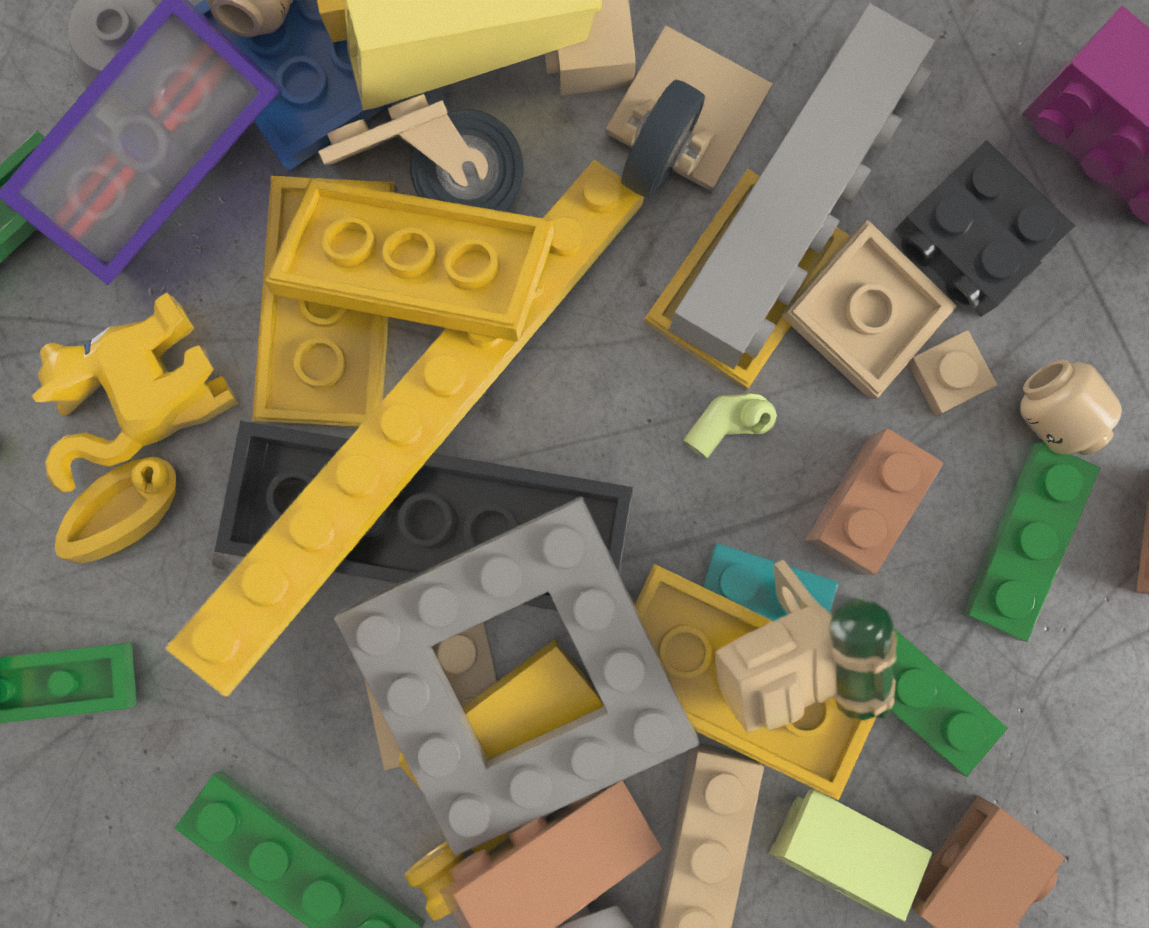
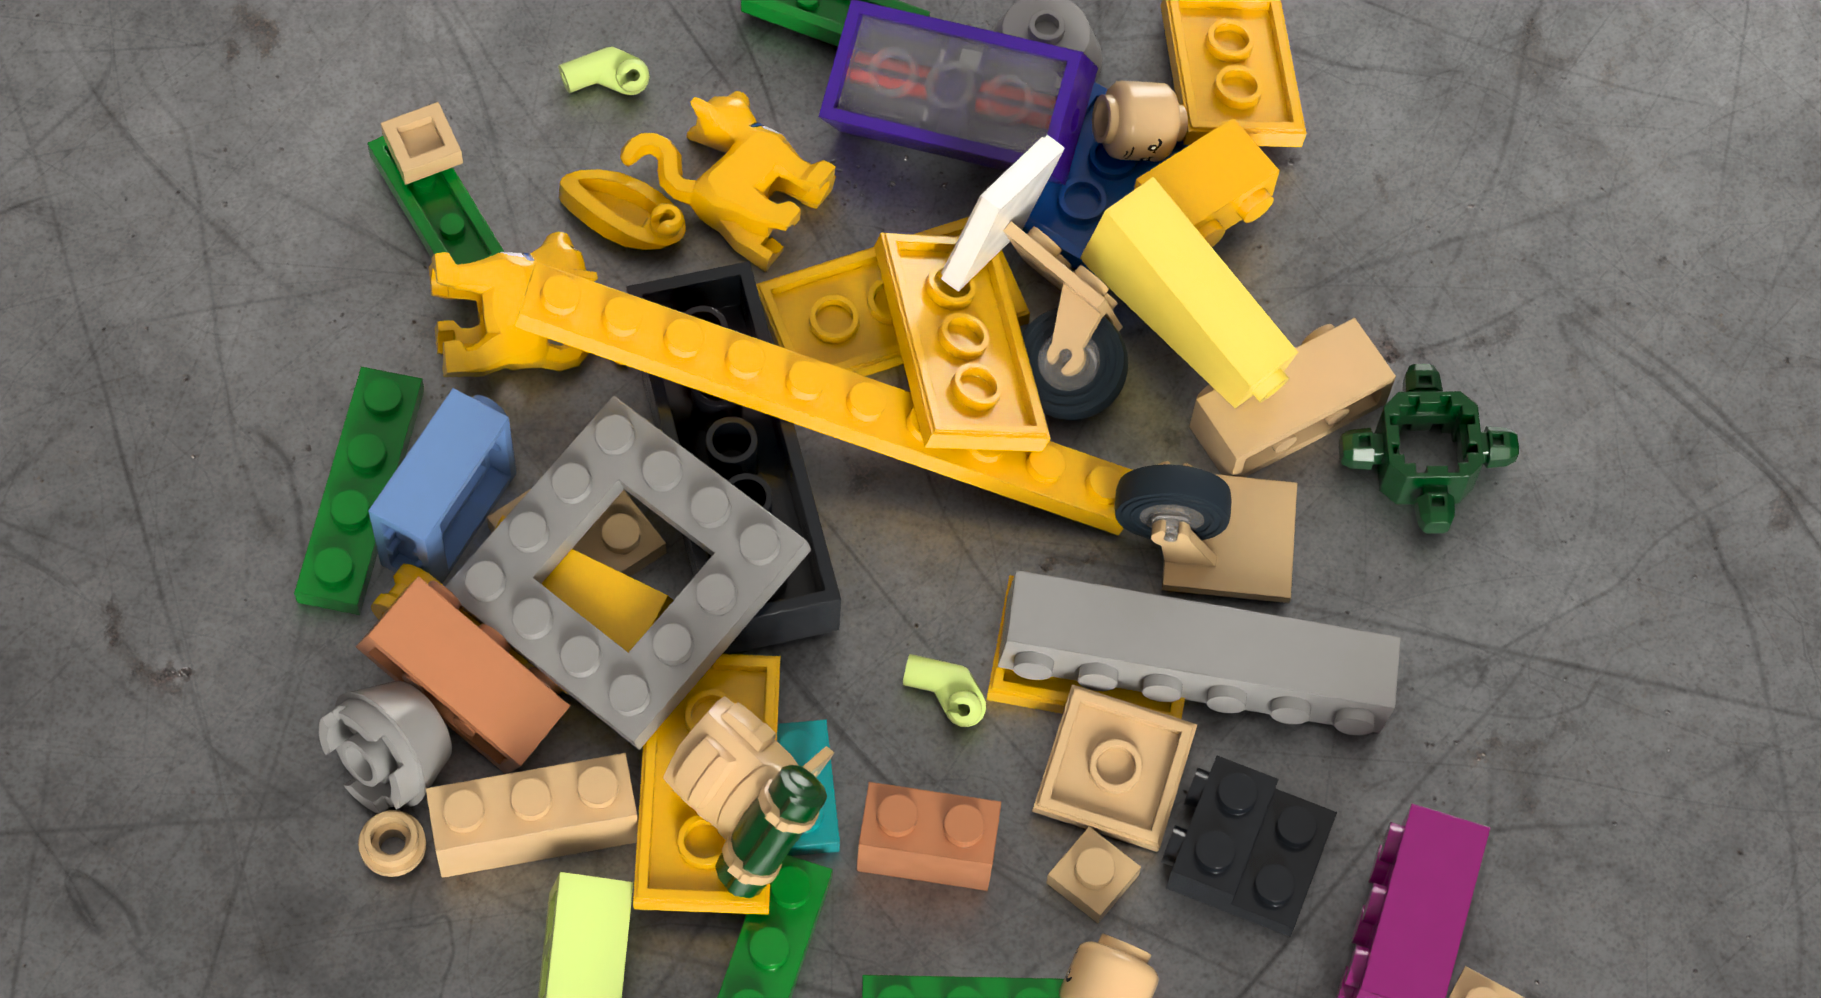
camera: 60 degrees right, 20 degrees down
none -> medium blue window [368,388,516,584]
none -> yellow animal [429,232,623,377]
none -> white tile [941,135,1065,292]

